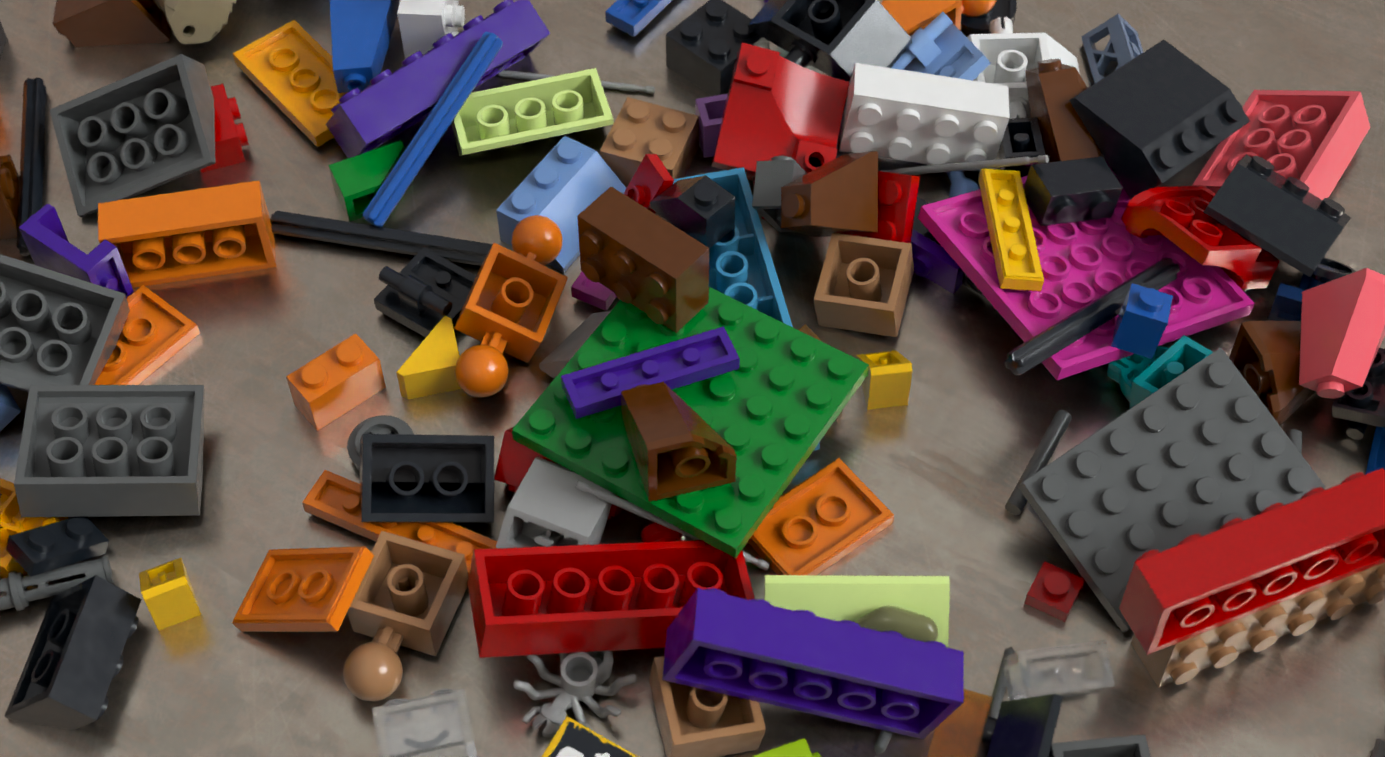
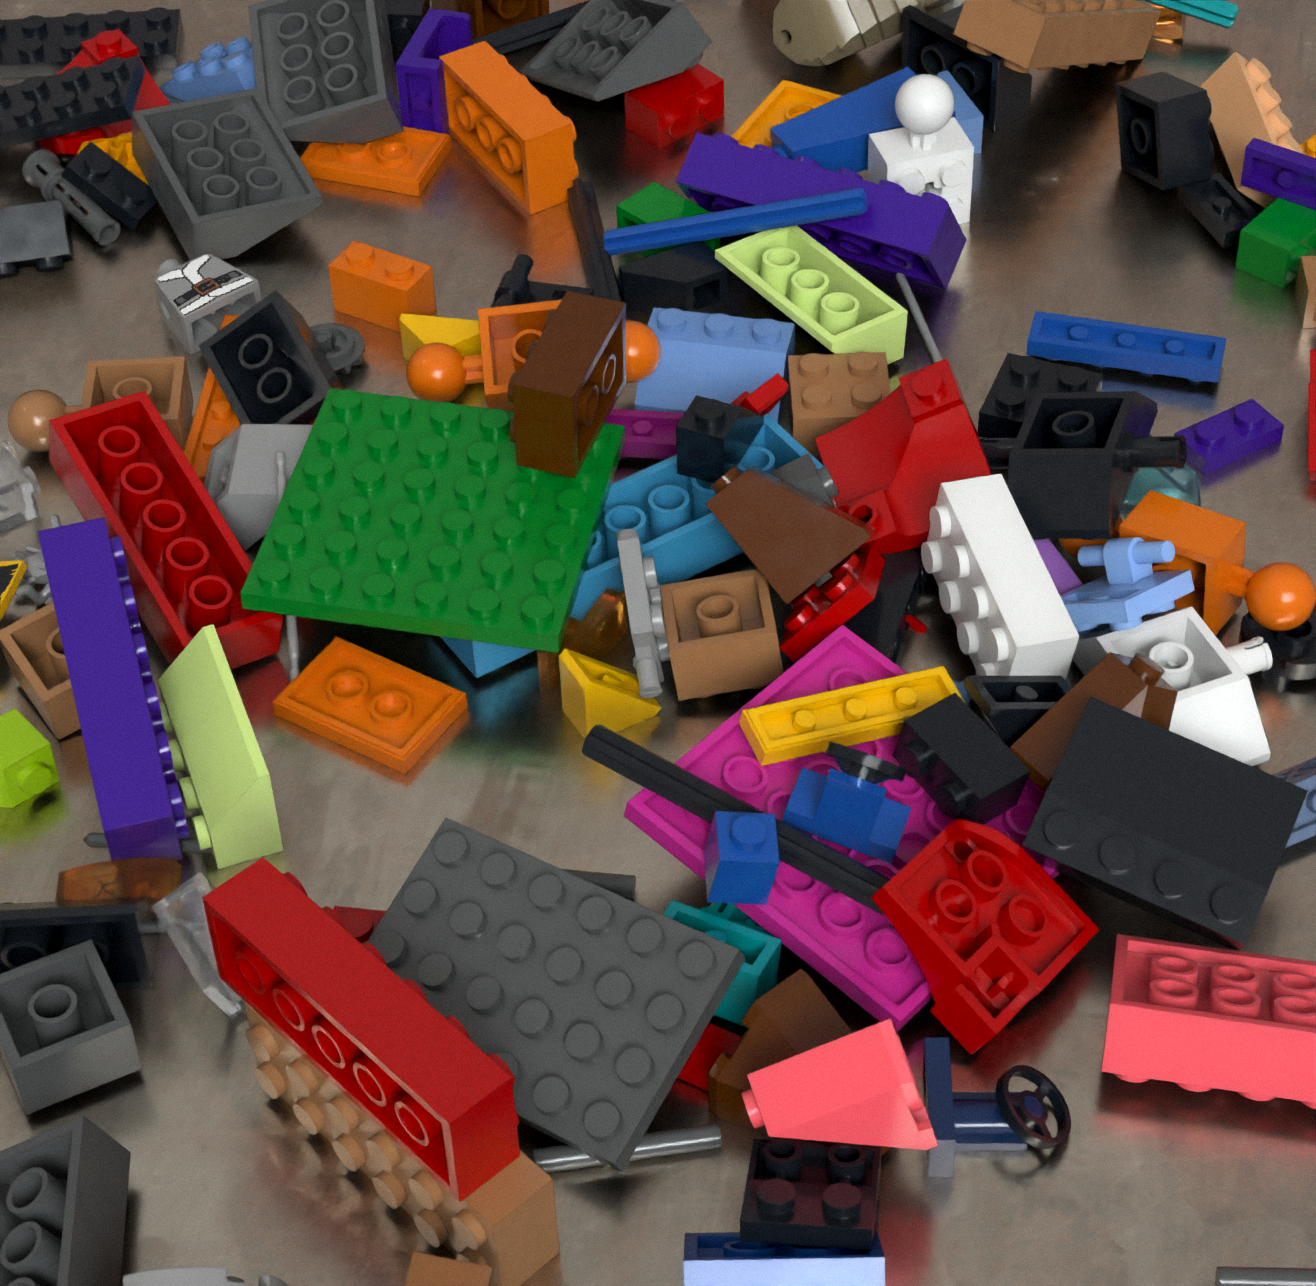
camera: 70 degrees right, 10 degrees down
yellow slope [139,558,201,631] -> none
orange tile [232,546,374,632] -> none
dark purple plate [561,326,740,419] -> none
reddish brown slope [621,382,736,502] -> none
olive arm [855,606,938,642] -> none
light grey piece [879,155,1049,175] -> none
black slope [1203,155,1351,277] -> none
none -> light grey torso [154,254,262,355]
none -> light grey plate [616,529,670,698]
none -> black slope [619,241,728,313]
none -> blue piece [782,742,912,864]

